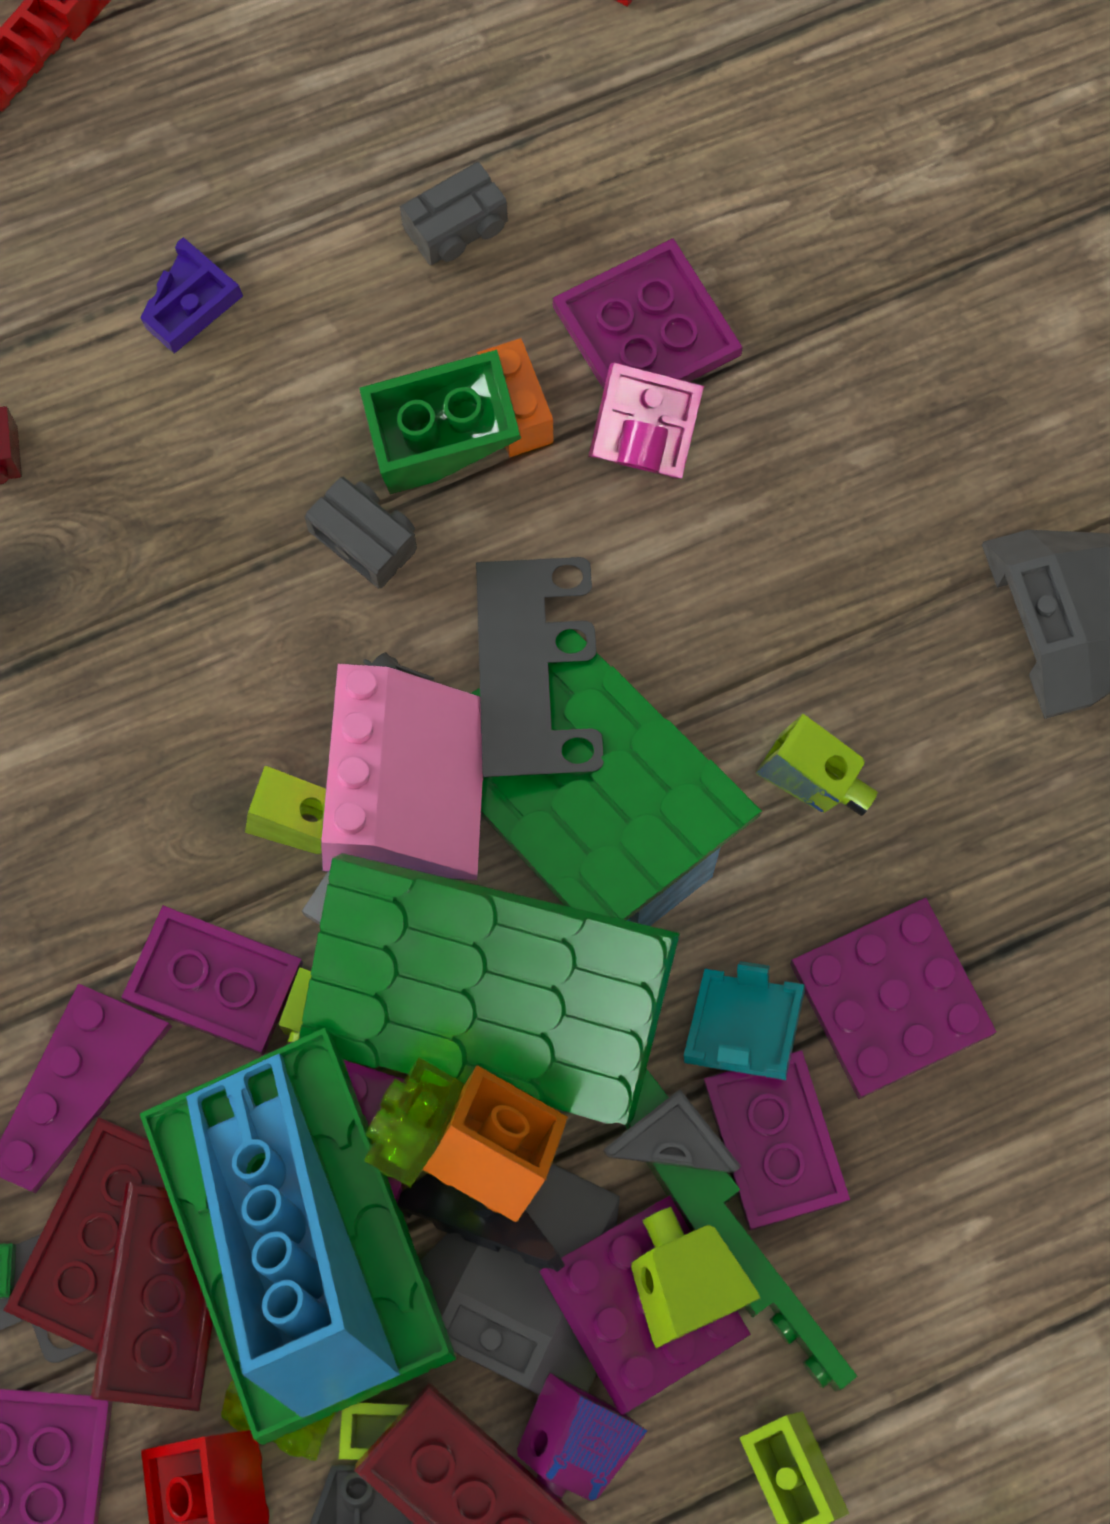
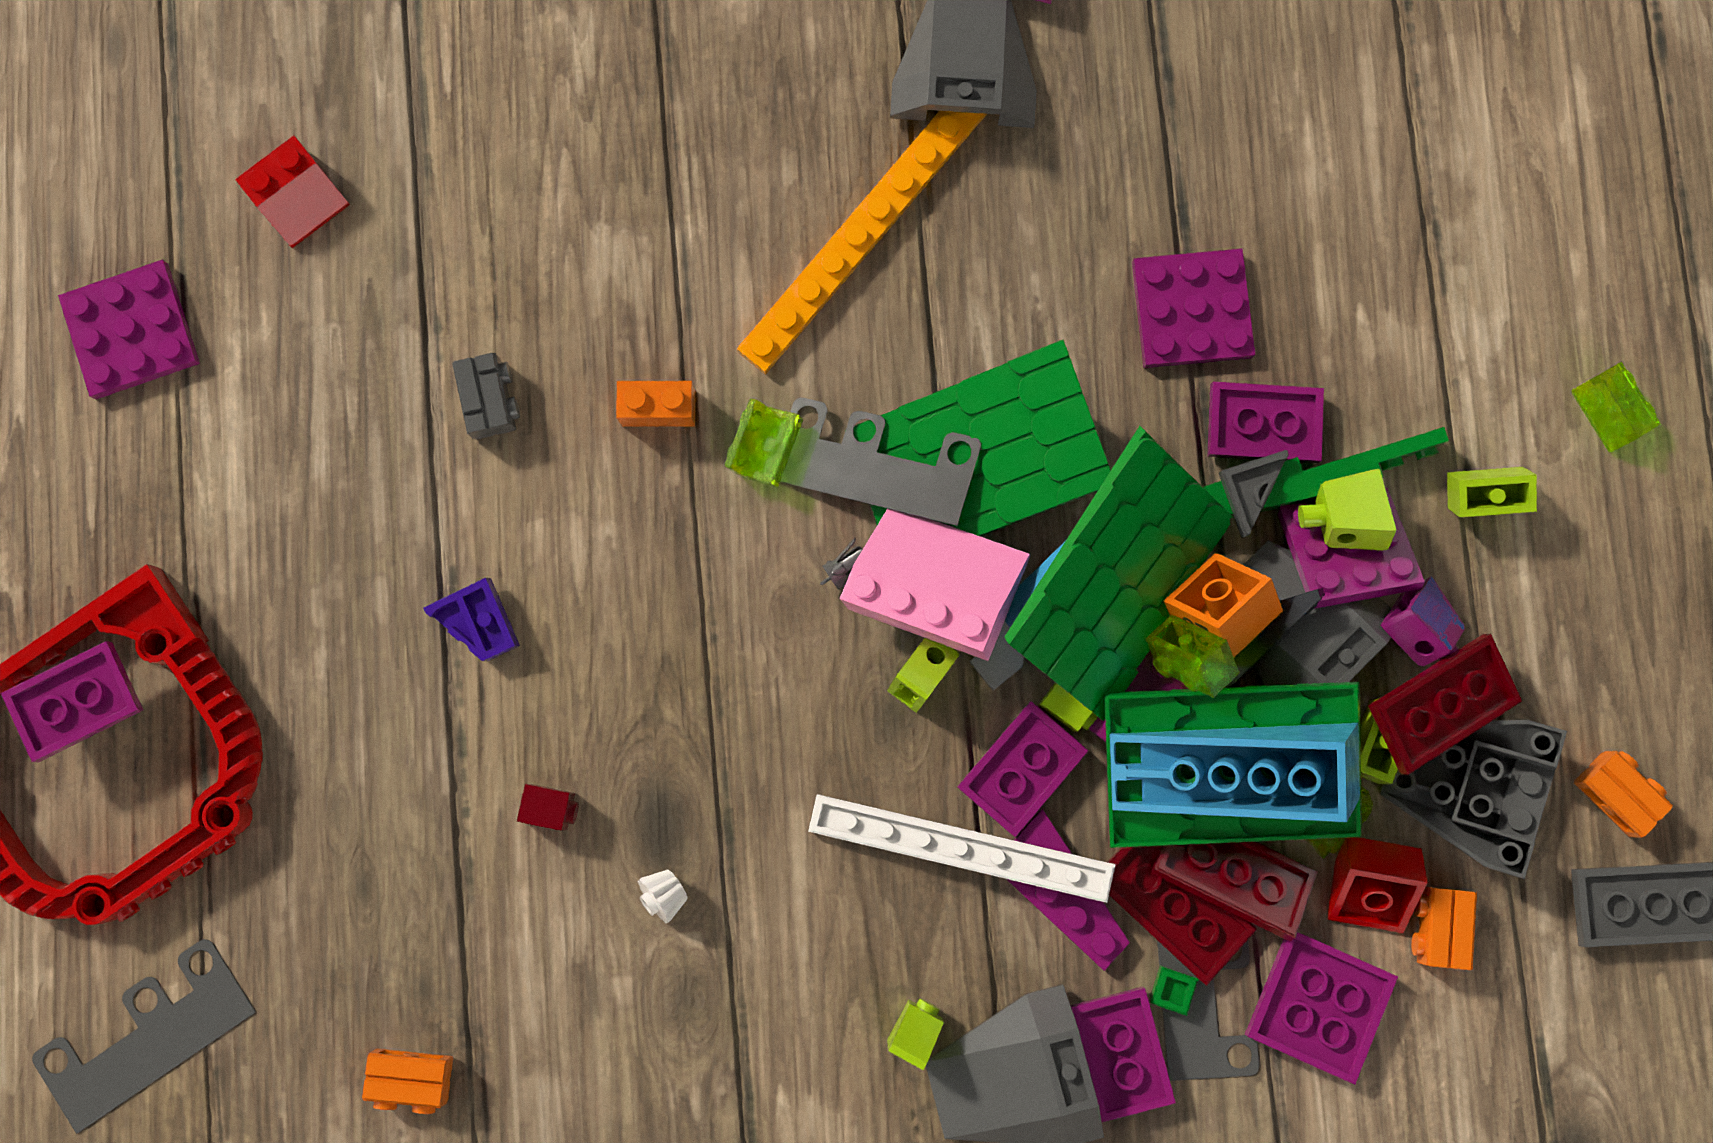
camera: 70 degrees left, 10 degrees up
dark grey brick [305,476,417,589] -> none
green slope [359,350,521,495] -> none
magenta plate [553,238,743,390] -> none
plate [588,362,704,479] -> none
teal piece [684,961,805,1080] -> none
lime torso [756,714,878,816] -> none
none -> clear neon green bracket [725,398,803,487]
none -> light orange plate [737,111,987,375]
none -> white tile [808,794,1115,903]

